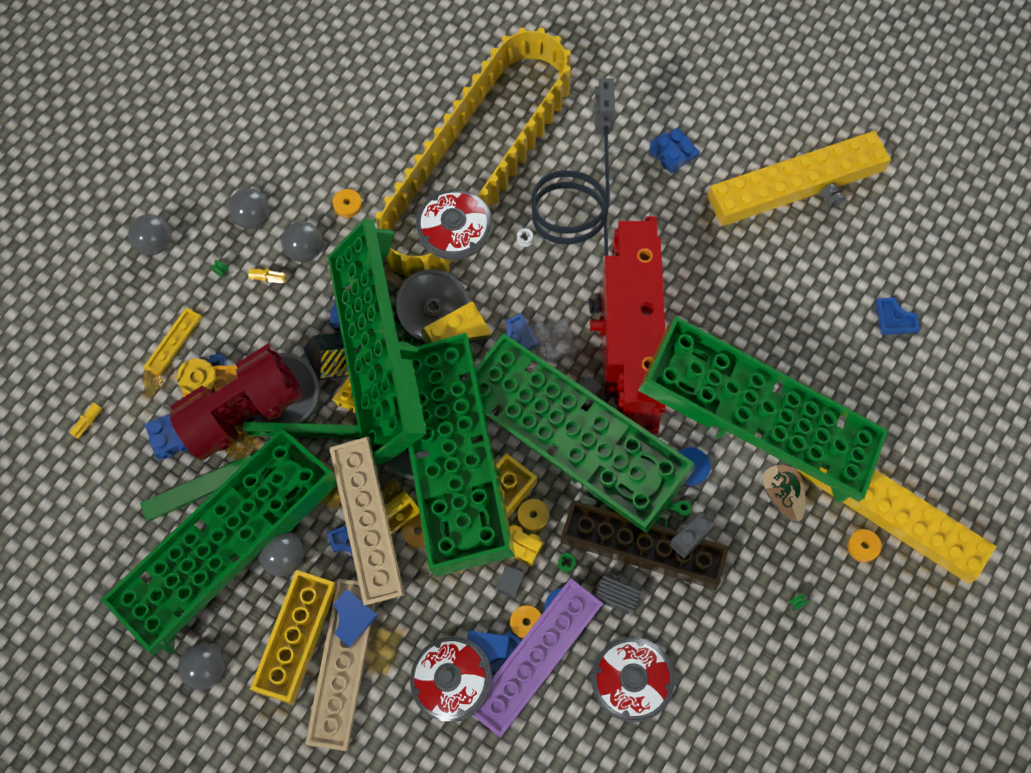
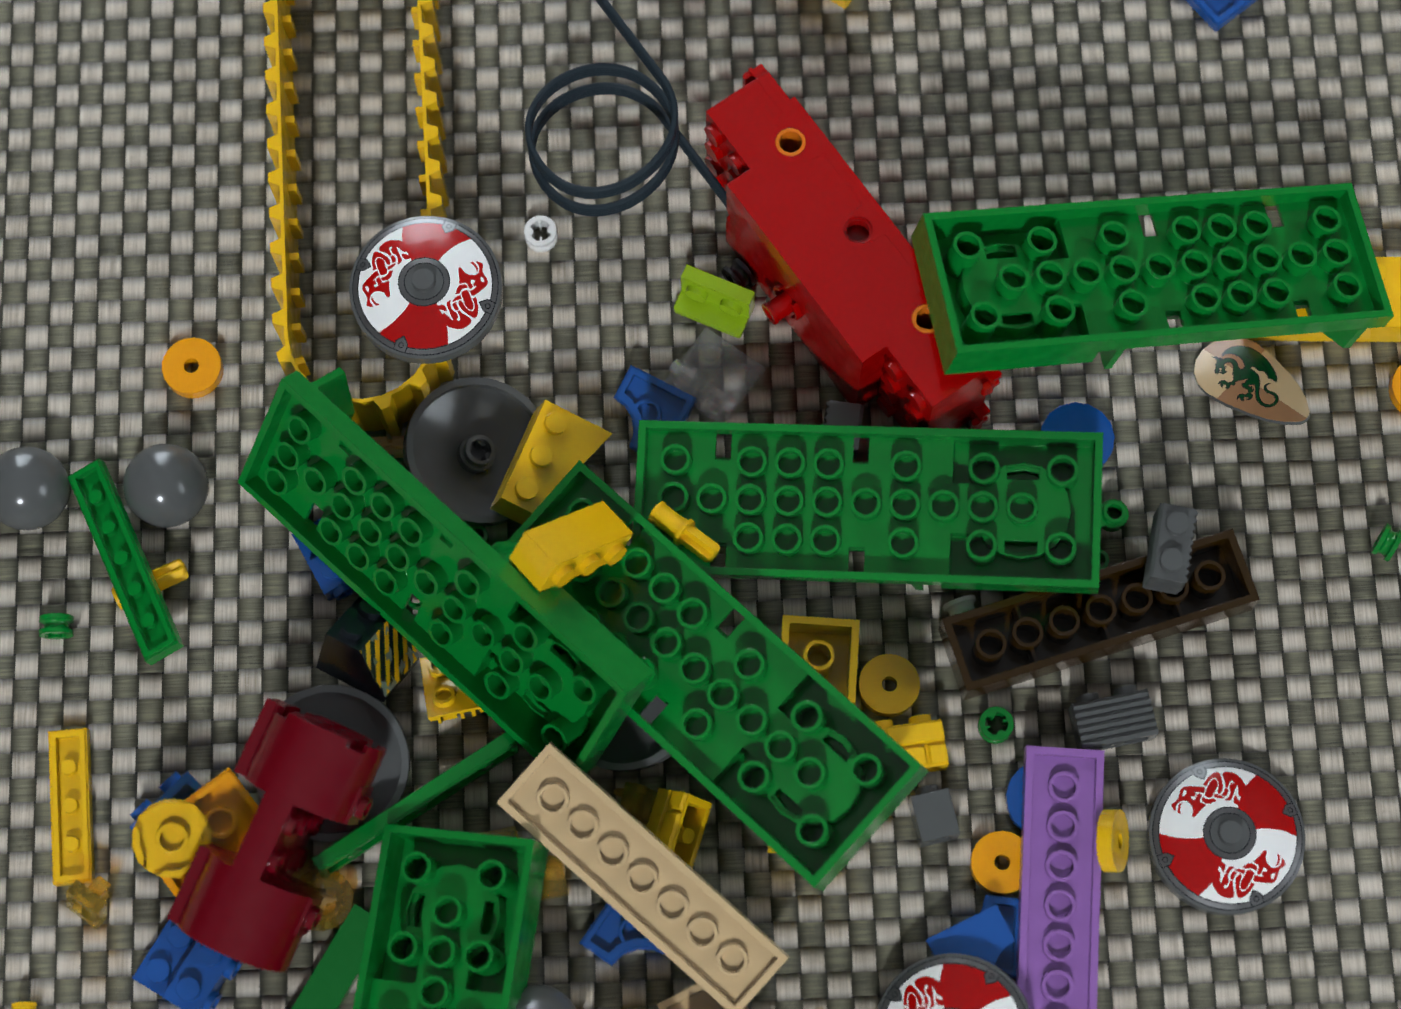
camera: 35 degrees left, 5 degrees up
light orange piece [402,515,425,548] -> none
none -> green tile [68,458,184,665]
none -> yellow brick [509,501,633,592]
none -> yellow axle [648,501,720,562]
none -> lime bracket [674,264,755,338]
none -> yellow piece [1096,809,1129,873]

